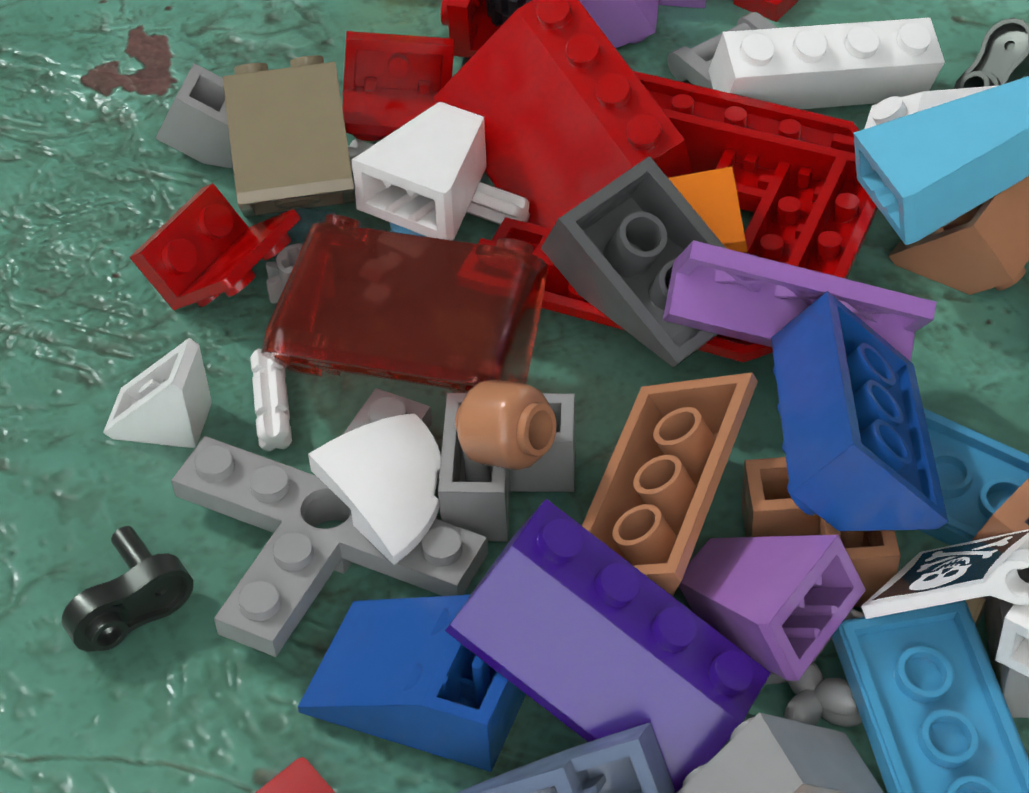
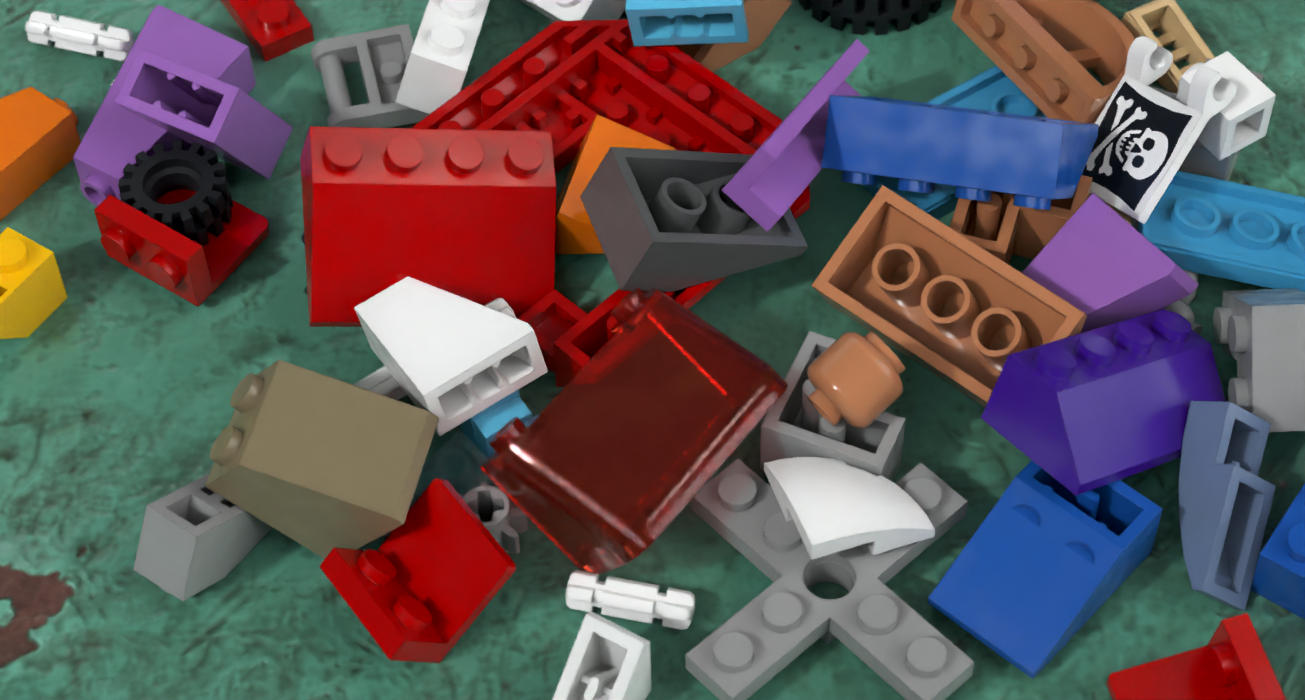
camera: 70 degrees left, 5 degrees up
red bracket [342,31,455,141] -> none

